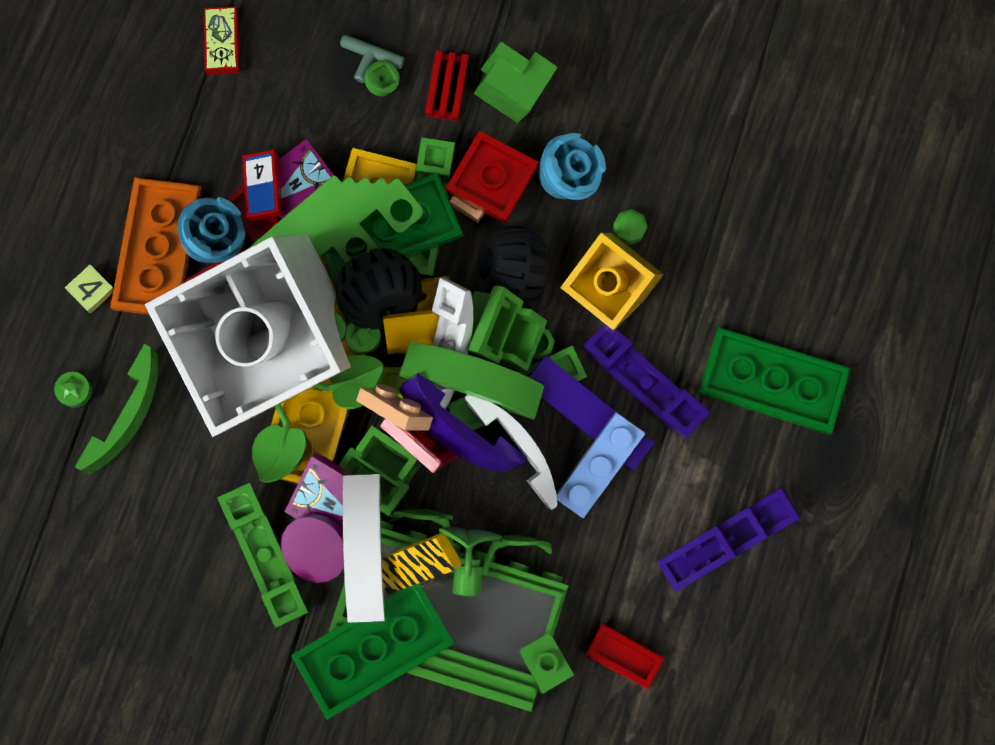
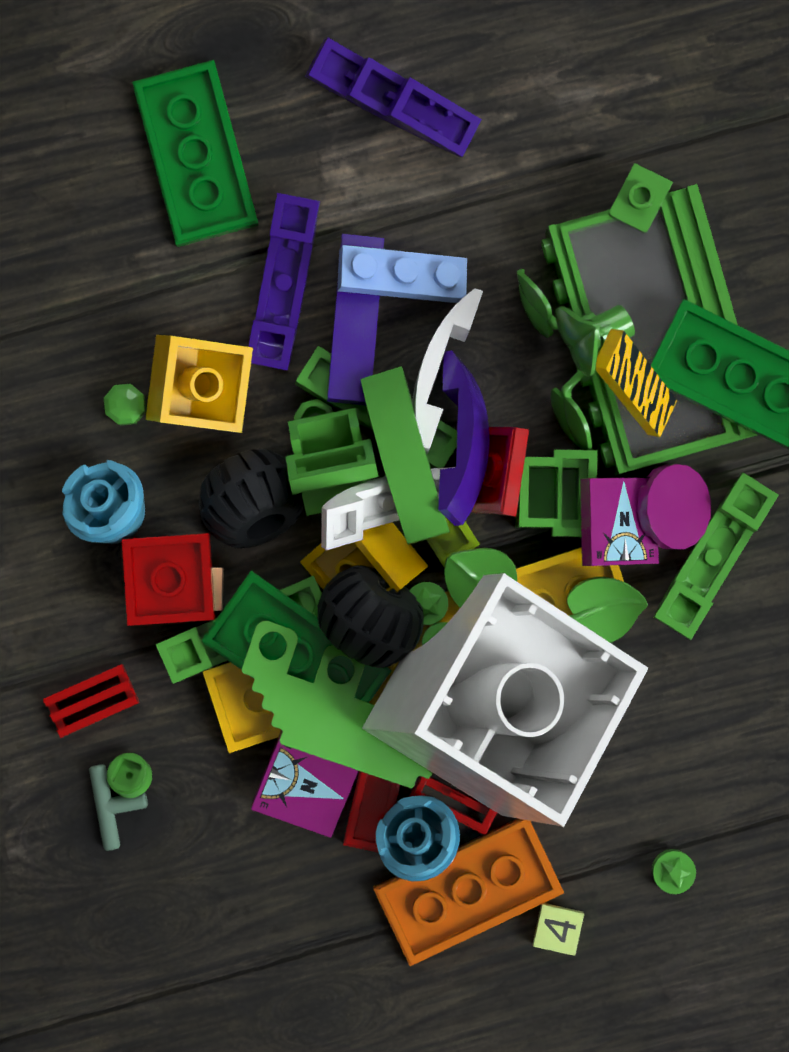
camera: 125 degrees left, 10 degrees up
bright green slope [75,344,158,475] -> none
tile [203,6,240,75] -> none
tile [242,149,283,222] -> none
white slope [343,474,385,623] -> none
light nougat plate [356,384,433,430] -> none
bright green plate [474,42,557,123] -> none
red tile [585,623,665,690] -> none

